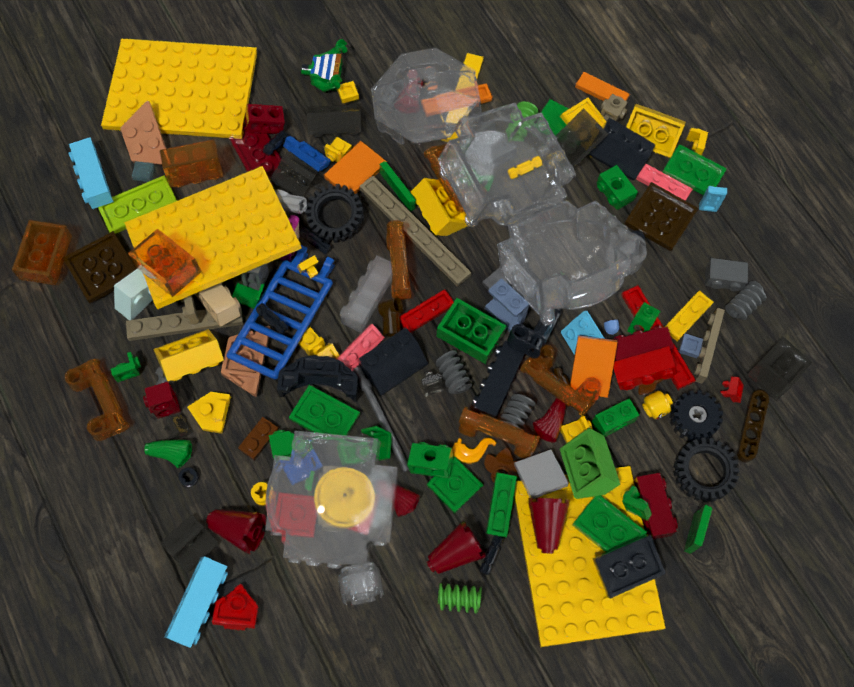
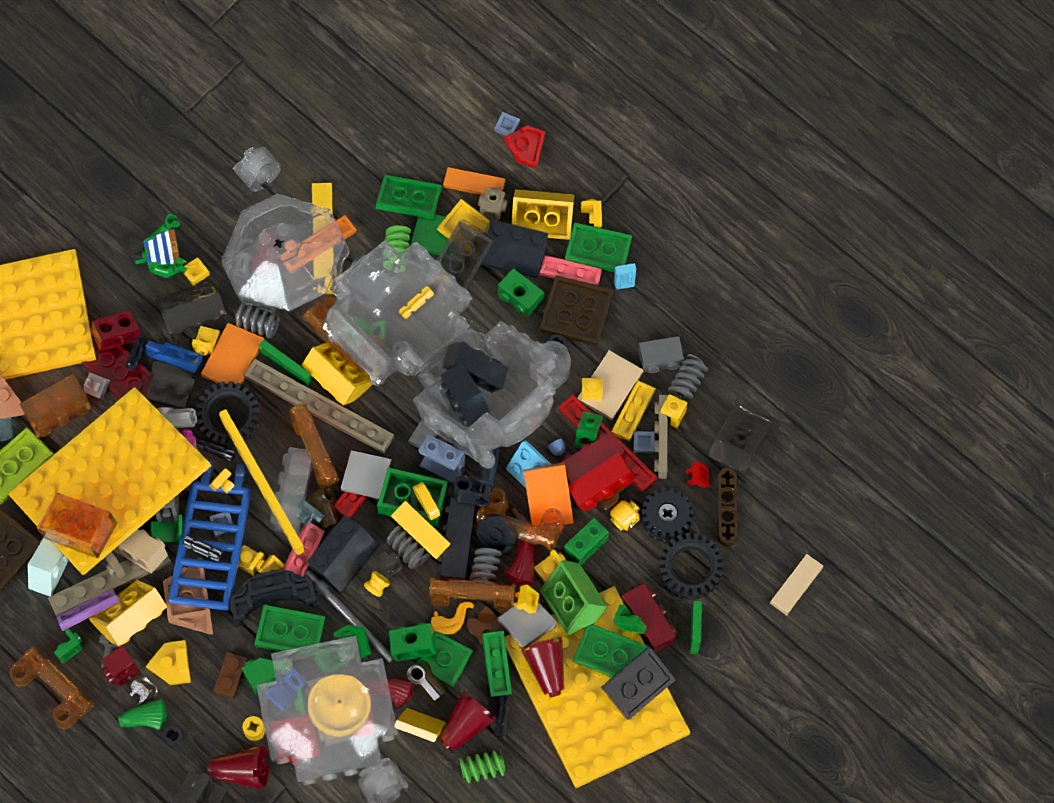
camera: 15 degrees left, 0 degrees up
none -> medium lavender tile [57,588,119,631]
none -> light grey tile [83,373,110,399]
none -> sand blue tile [209,512,233,538]
none -> yellow tile [219,409,304,555]
none -> clear brick [233,146,281,192]
none -> dark grey piece [235,302,280,339]
none -> clear light blue tile [296,499,324,526]
none -> light grey tile [341,450,391,499]
none -> yellow wheel [364,571,390,597]
none -> green tile [376,175,442,219]
none -> yellow tile [391,501,451,559]
none -> yellow tile [395,708,446,742]
none -> dark brown piece [407,660,447,702]
none -> yellow beam [413,482,440,520]
none -> black brick [440,362,493,433]
none -> black brick [442,341,509,393]
none -> black tile [476,514,517,553]
none -> sand blue tile [494,112,521,136]
none -> red plate [503,125,545,168]
none -> yellow tile [513,585,539,614]
none -> tan tile [577,351,644,420]
none -> yellow plate [582,378,603,400]
none -> yellow bracket [661,395,687,428]
none -> tan tile [770,554,824,615]

